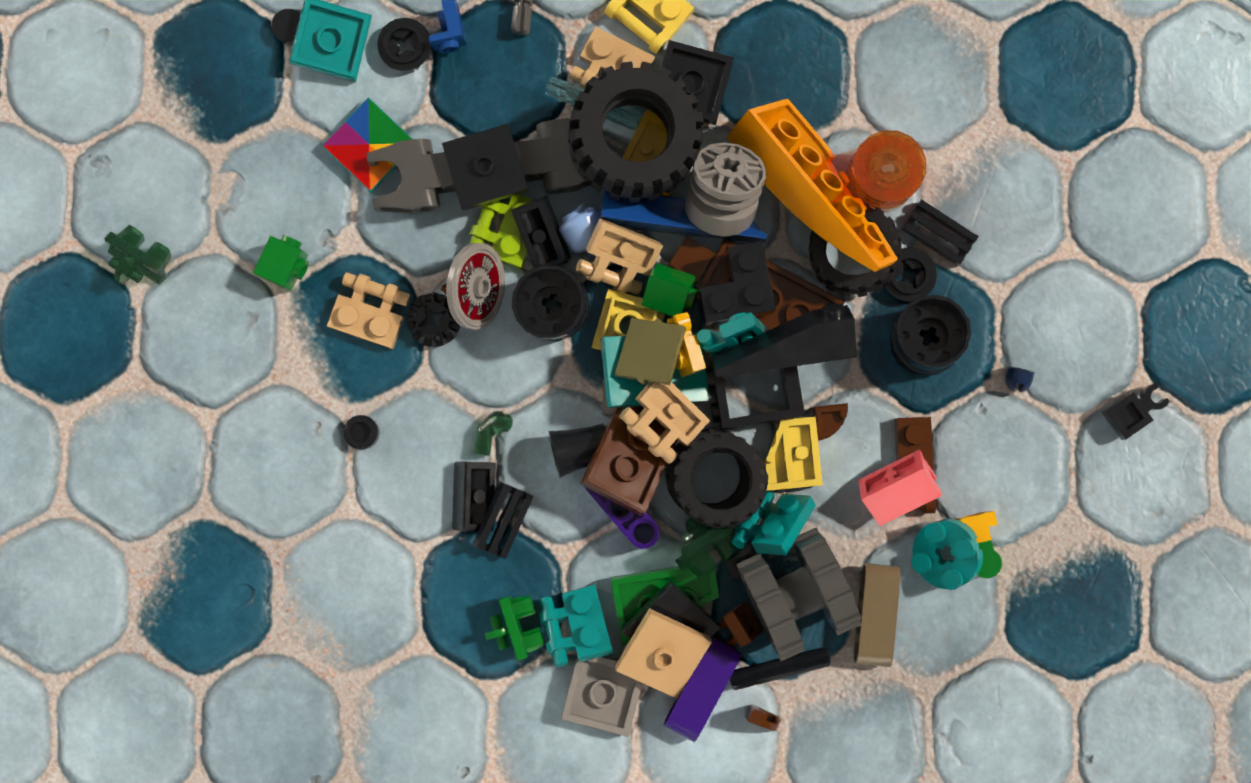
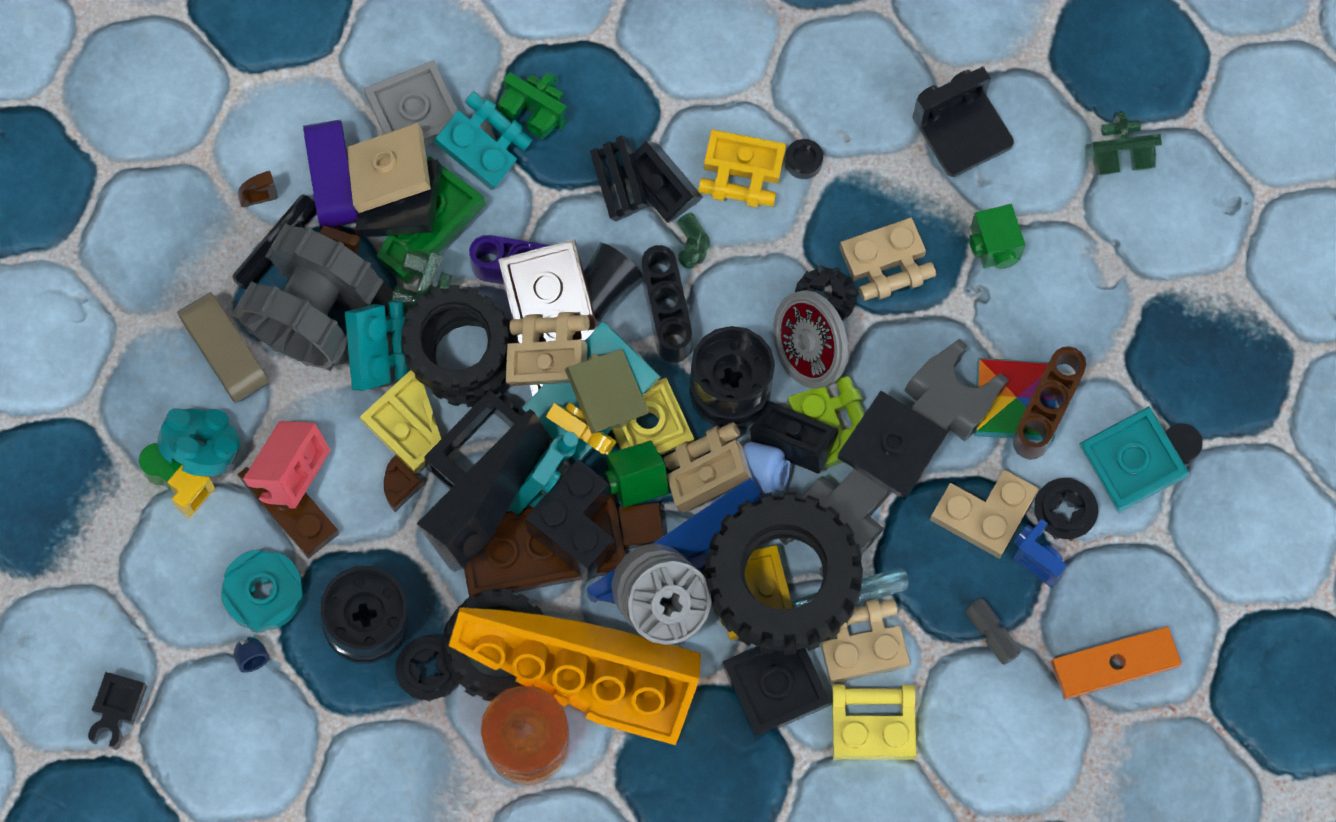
camera: 135 degrees right, 15 degrees down
black tile [901,199,979,266] -> none
none -> teal plate [221,550,304,633]
none -> black beam [642,245,692,363]
none -> yellow plate [698,129,786,208]
none -> black bracket [912,66,1014,177]
none -> tan plate [930,469,1039,559]
none -> reddish brown beam [1013,346,1087,460]

